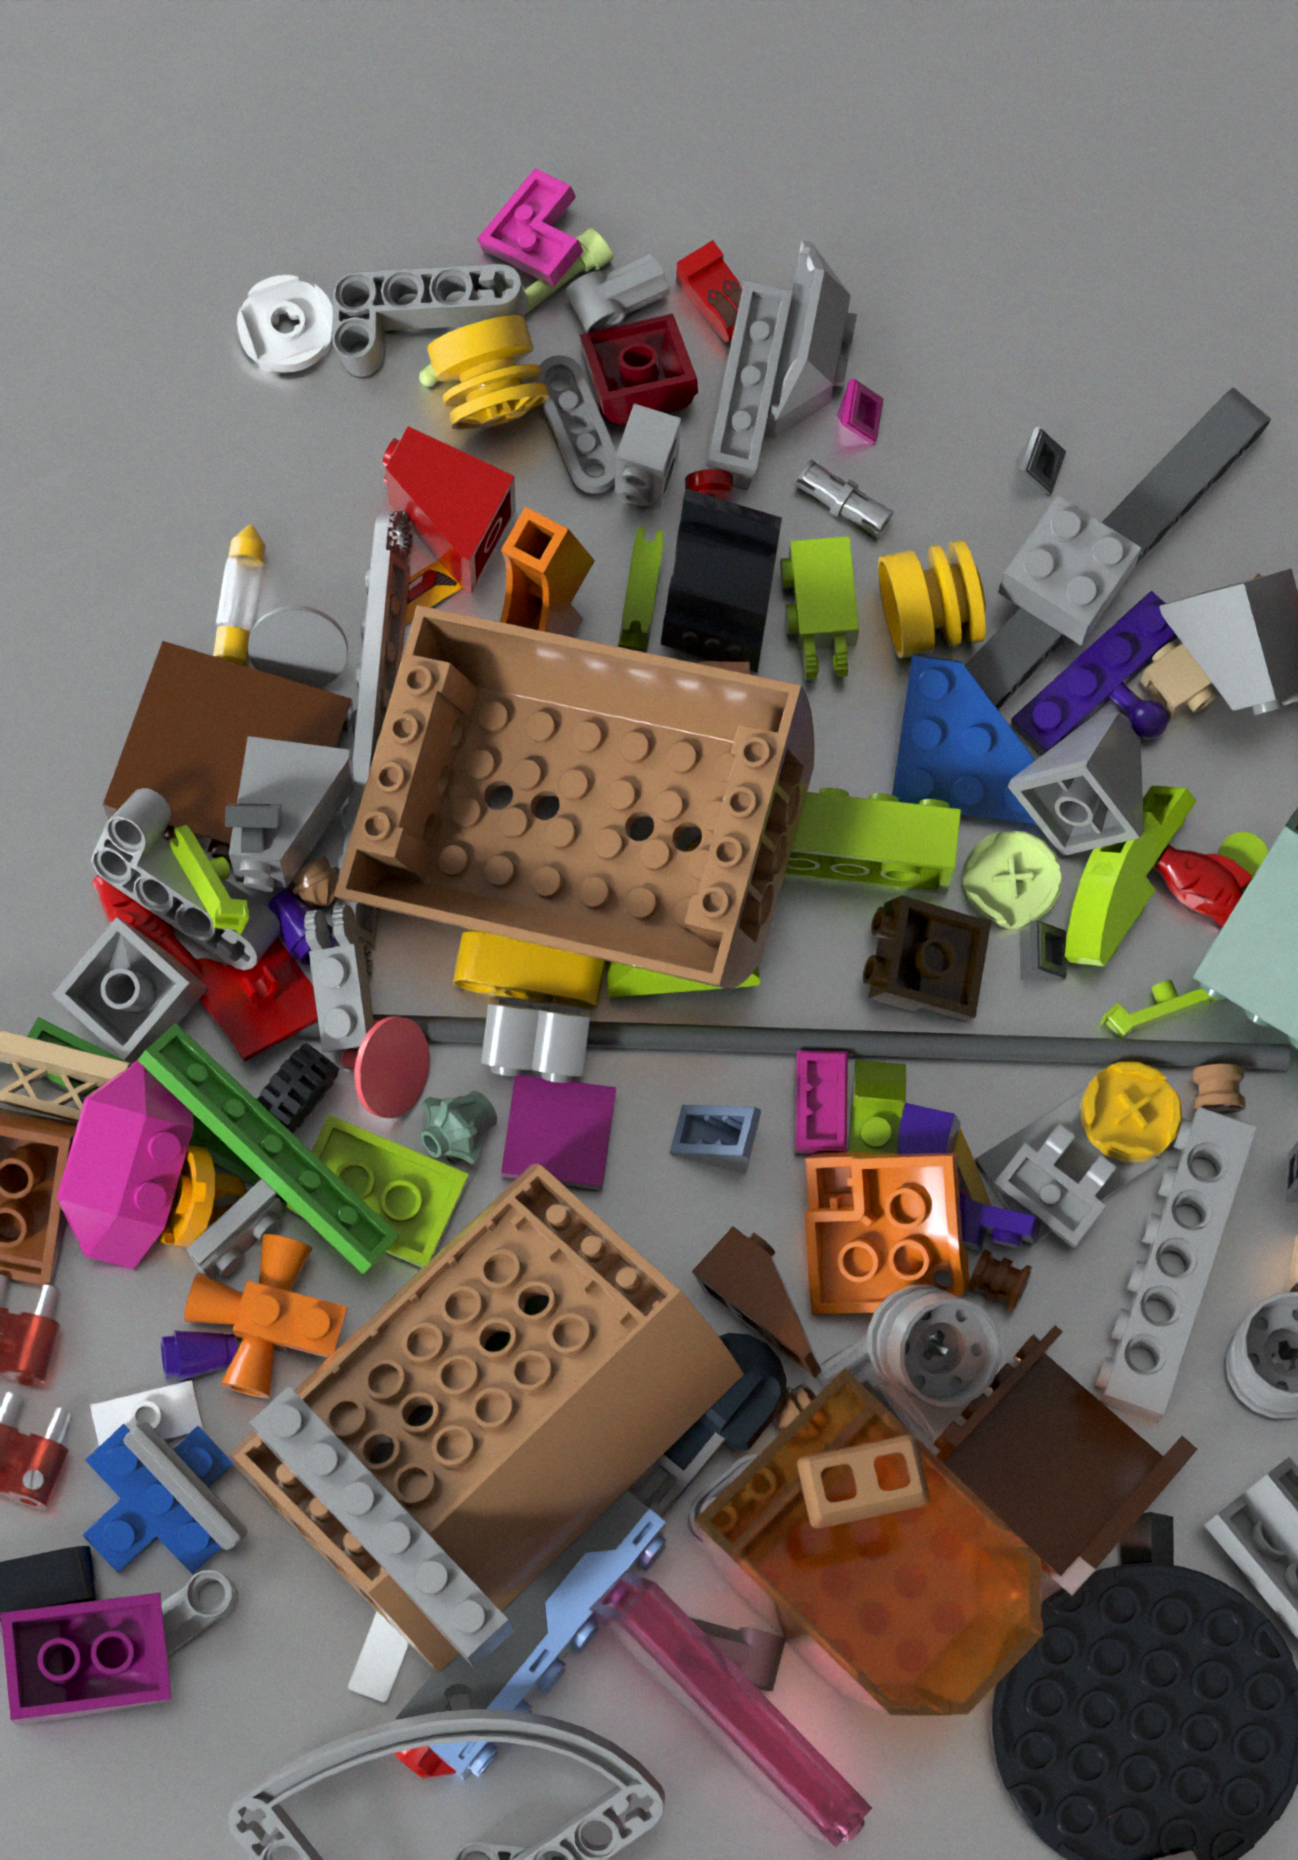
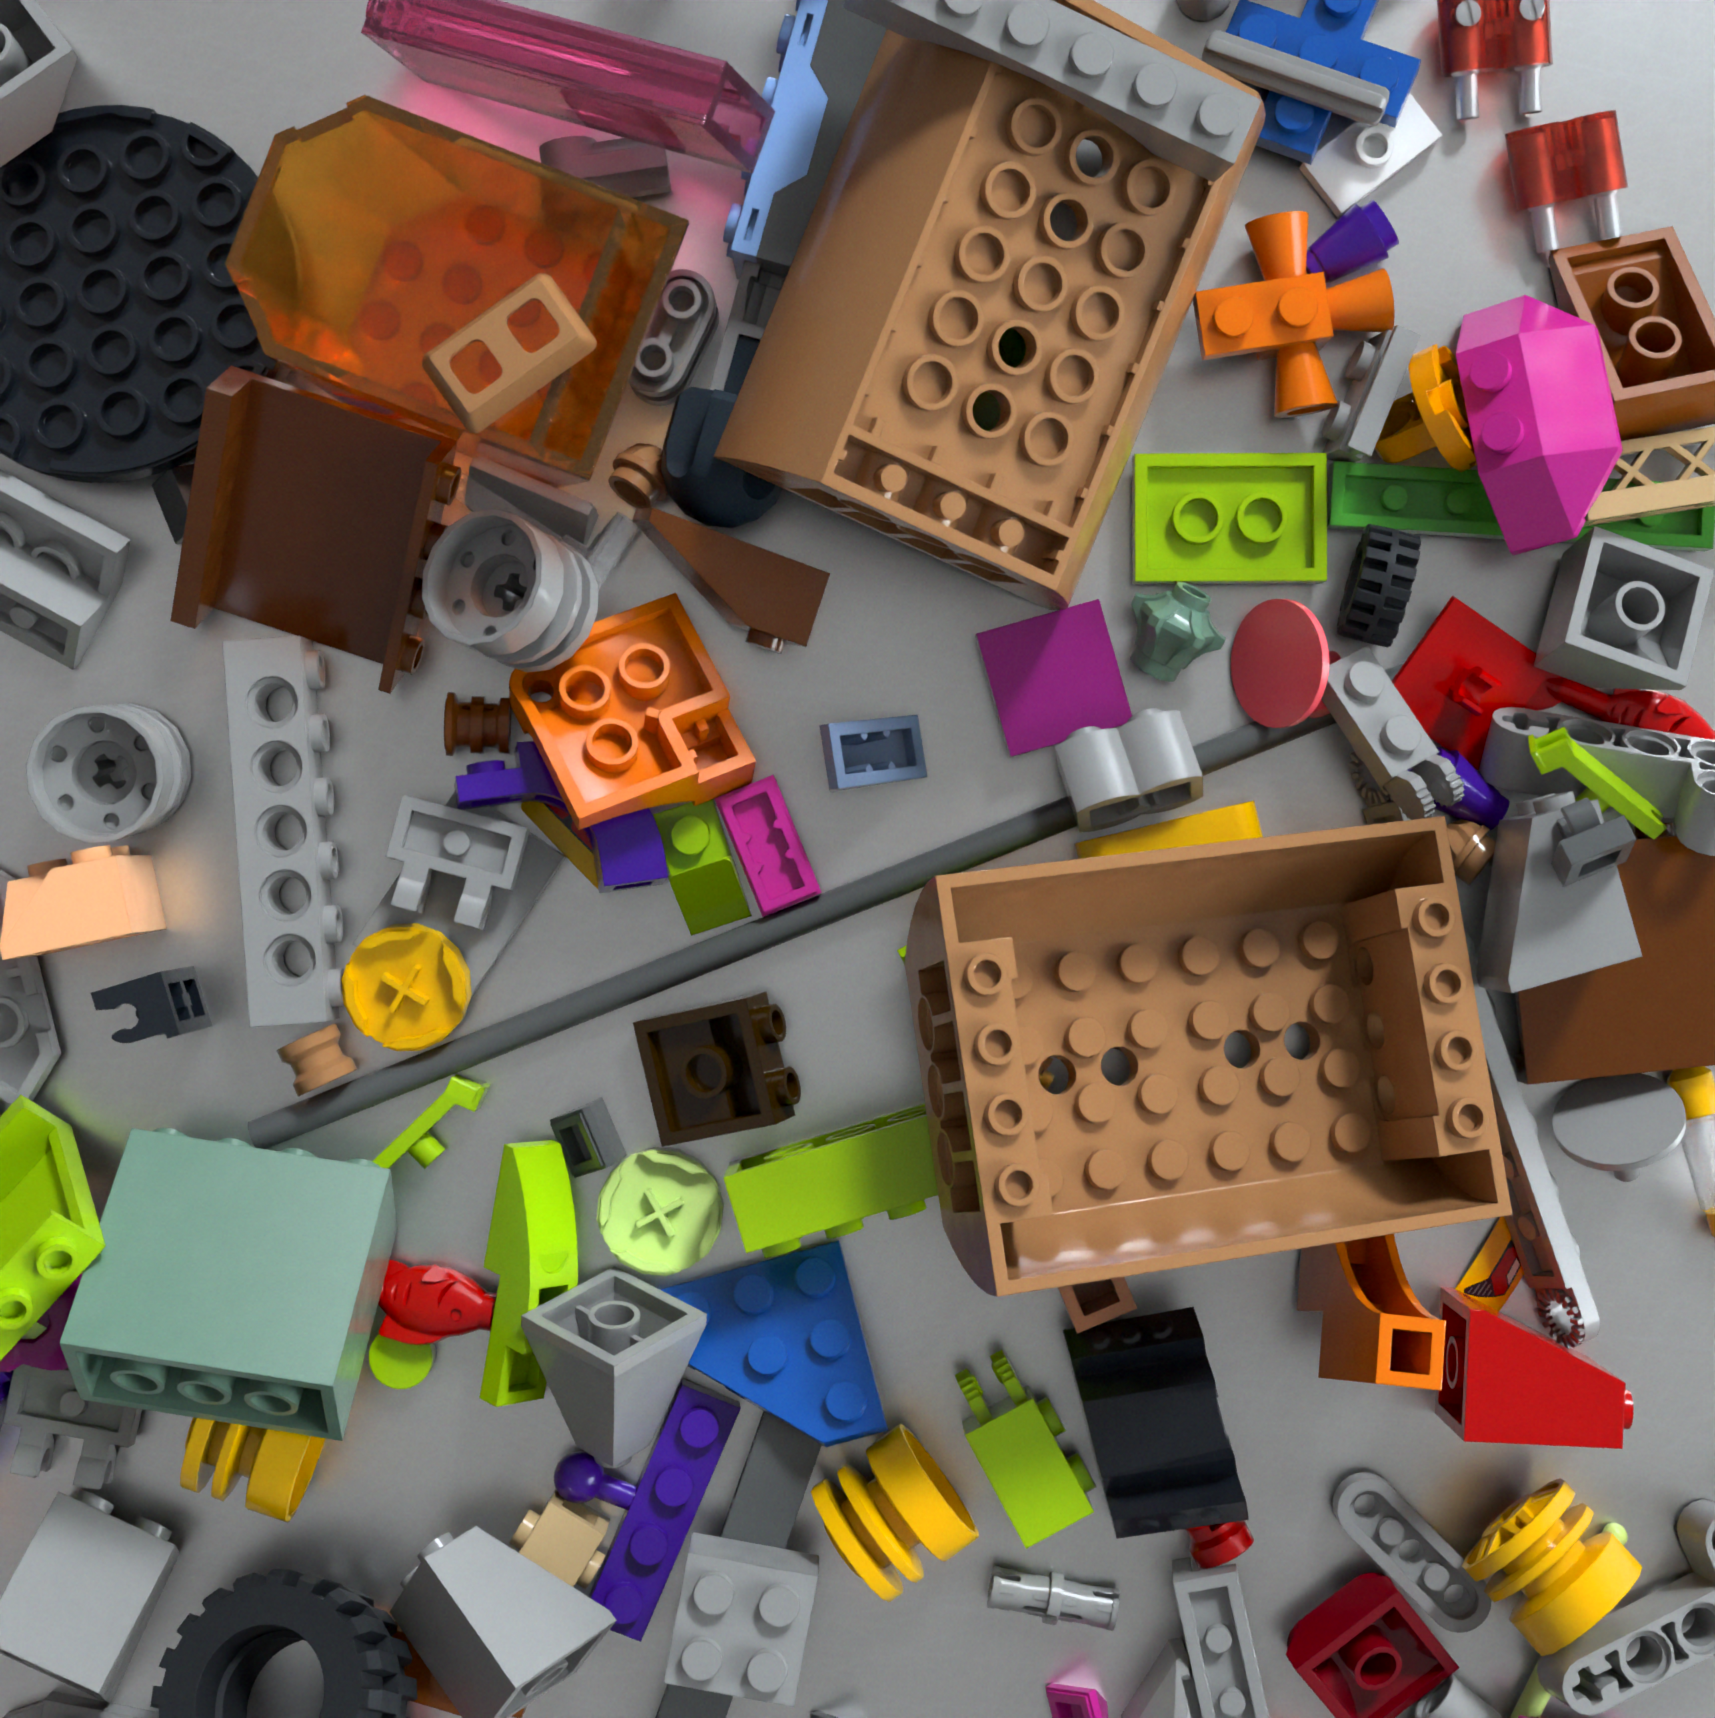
camera: 160 degrees right, 15 degrees up
bright green plate [138,1023,400,1274] -> none
light grey brick [614,404,681,507] -> none
lime piece [618,526,664,651] -> none

